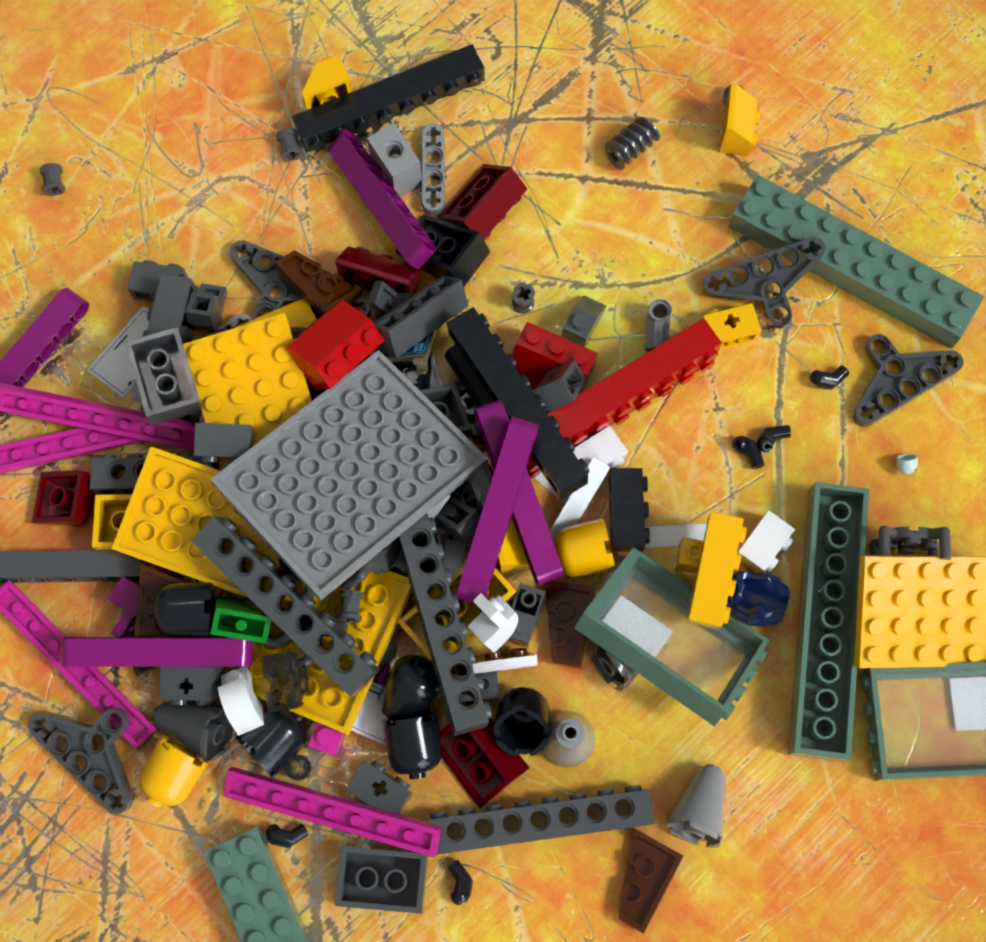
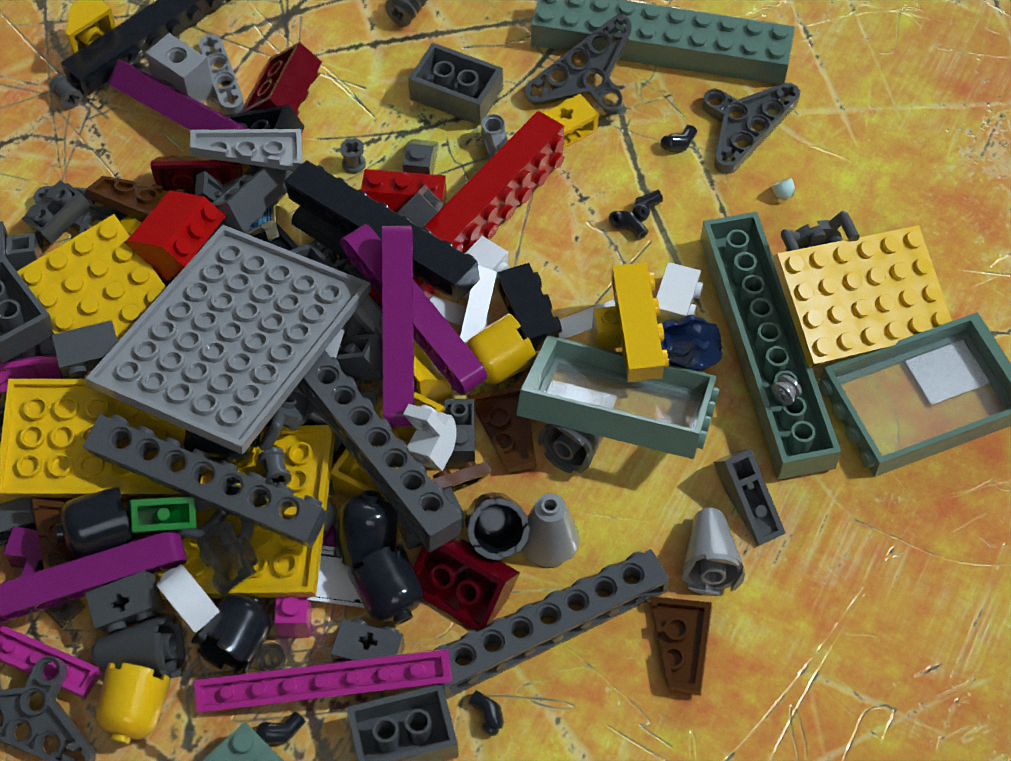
camera: 20 degrees left, 15 degrees down
none -> dark grey brick [22,180,91,245]
none -> light grey wing [190,129,303,171]
none -> dark grey brick [409,42,503,125]
none -> dark grey slope [713,449,786,545]
none -> light grey bush [771,375,802,405]

